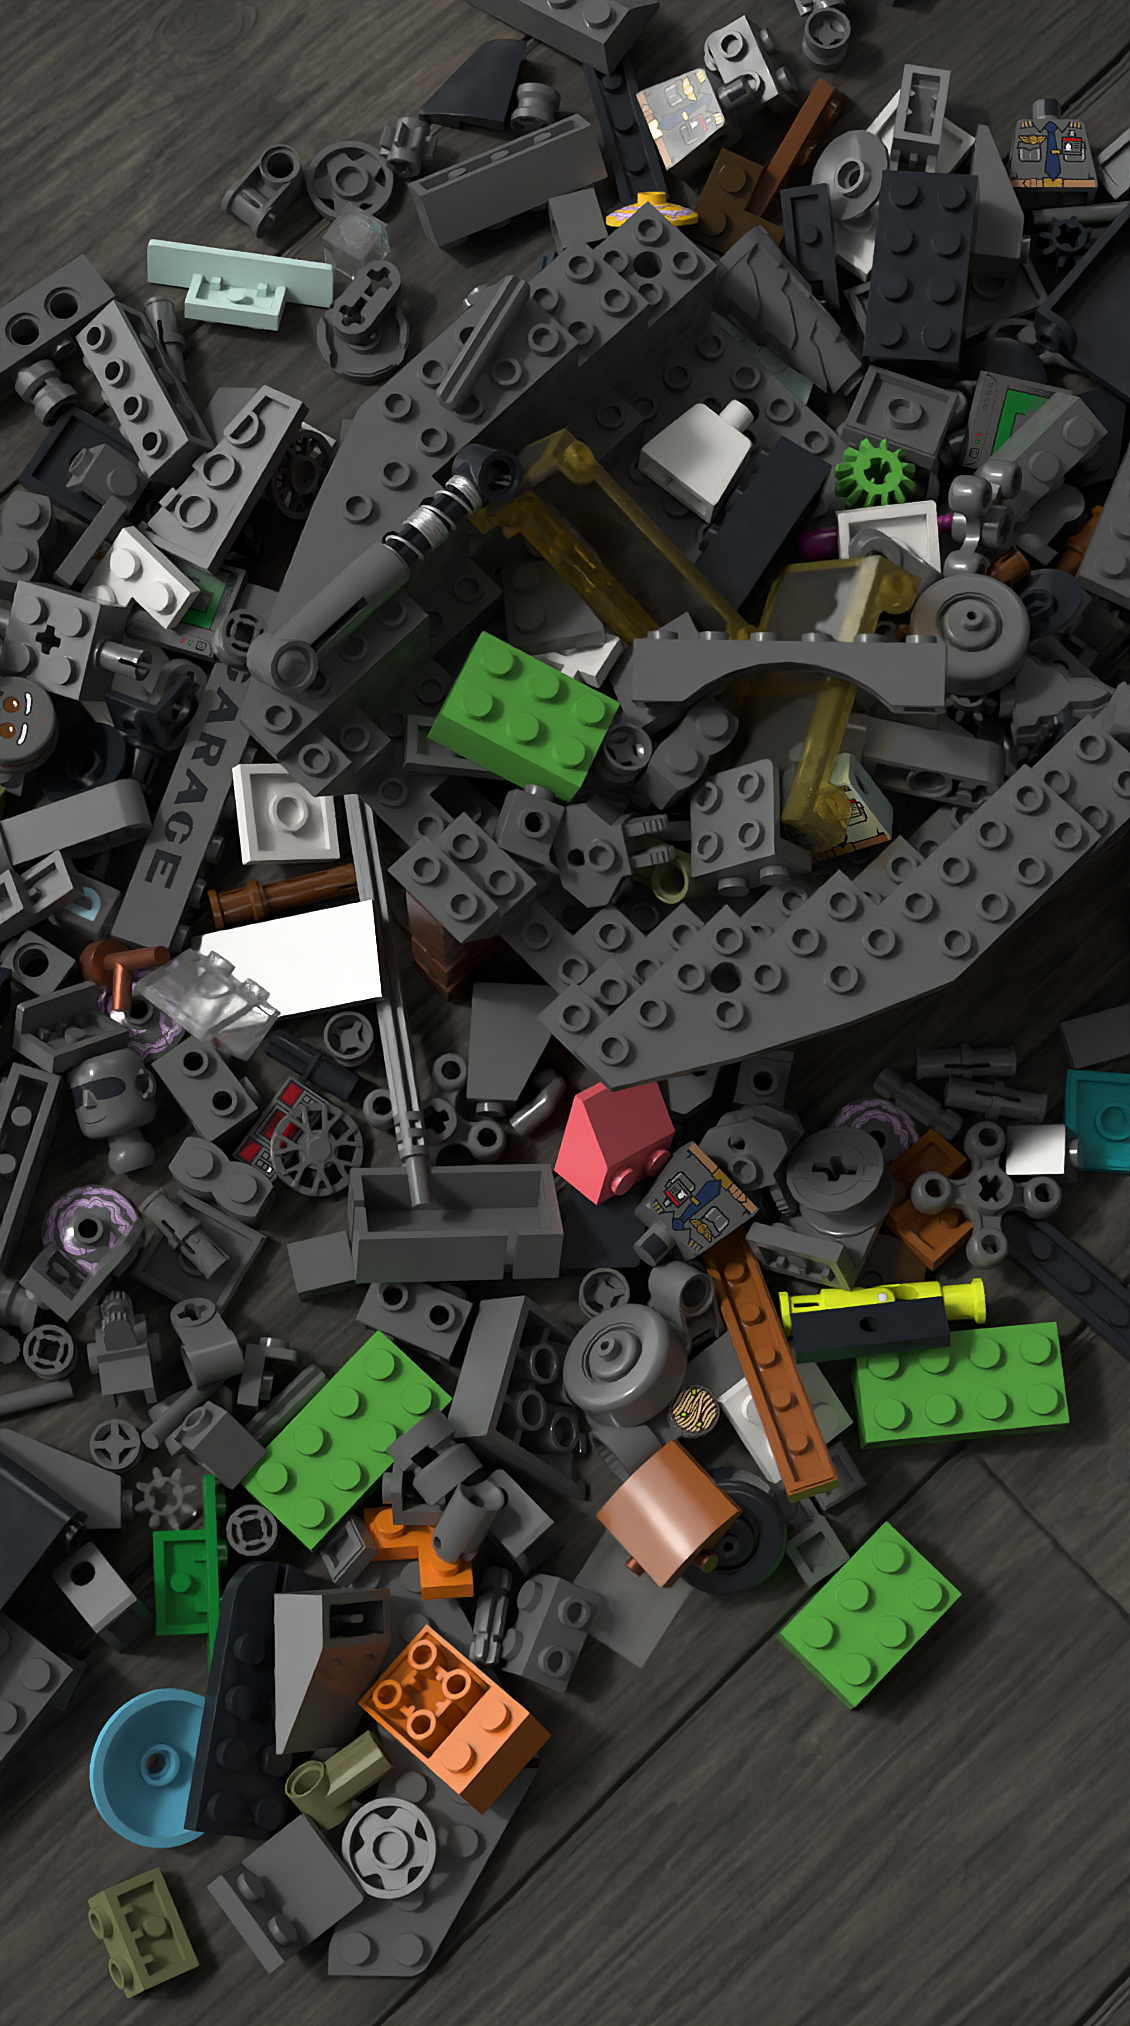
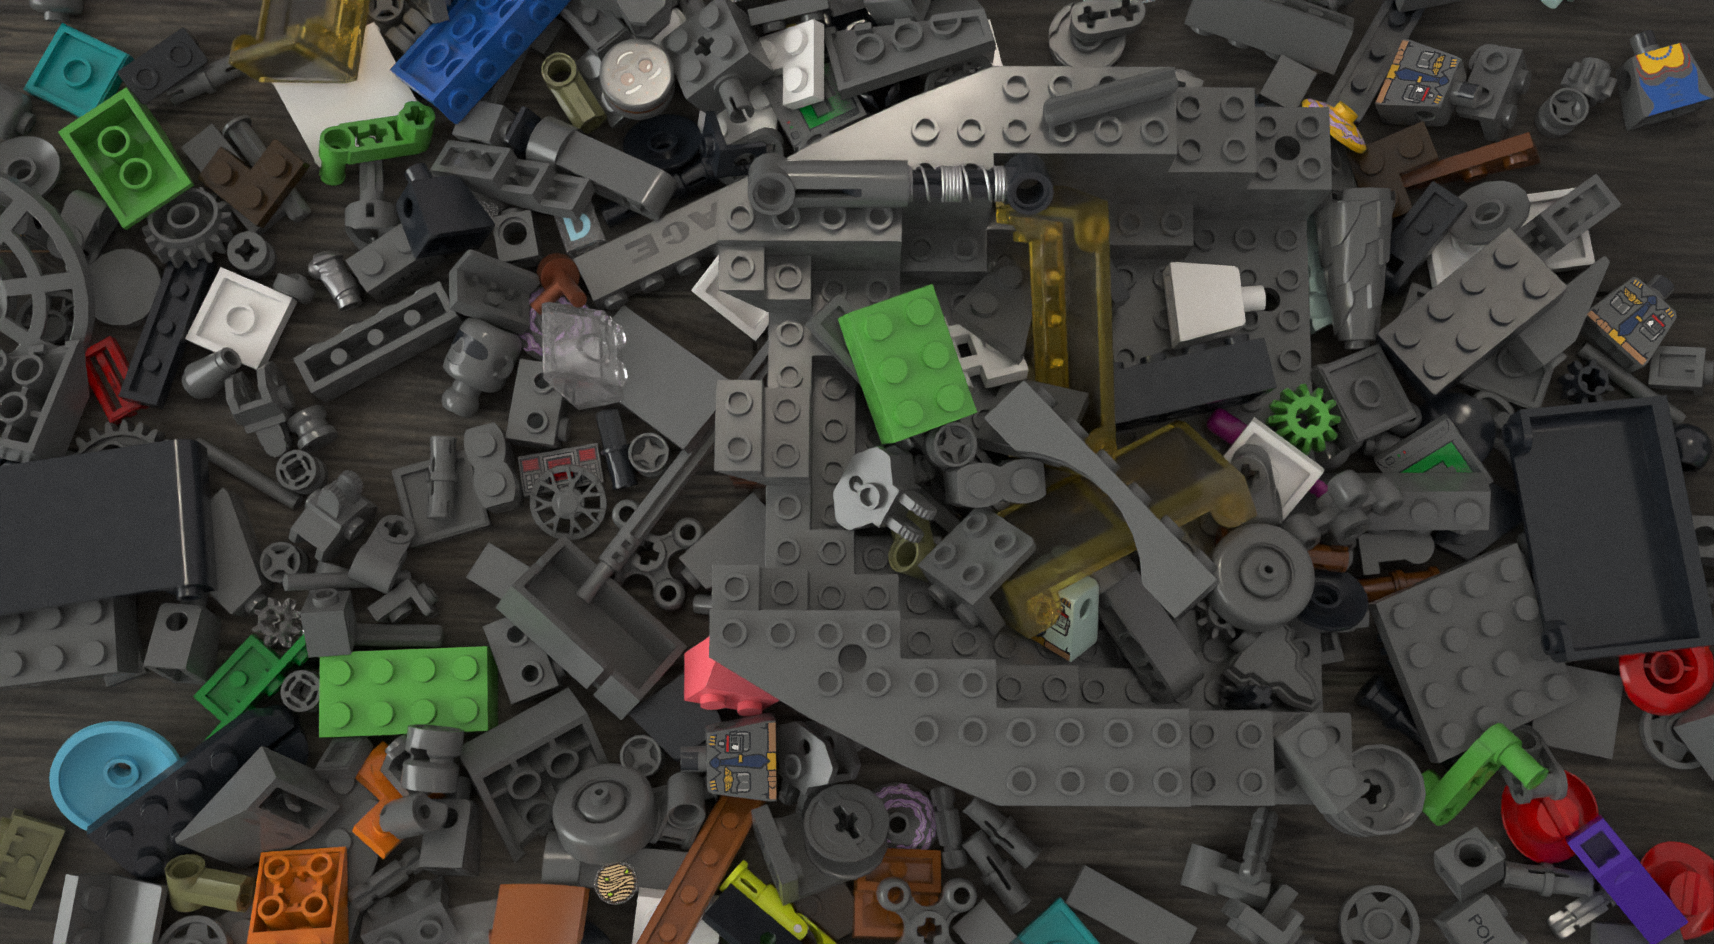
camera: 50 degrees right, 5 degrees up
dark grey bracket [19,1217,146,1322] -> none
dish [41,1184,141,1277] -> none
reddish brown pin [207,863,359,932] -> none
dark grey brick [491,784,565,867] -> none

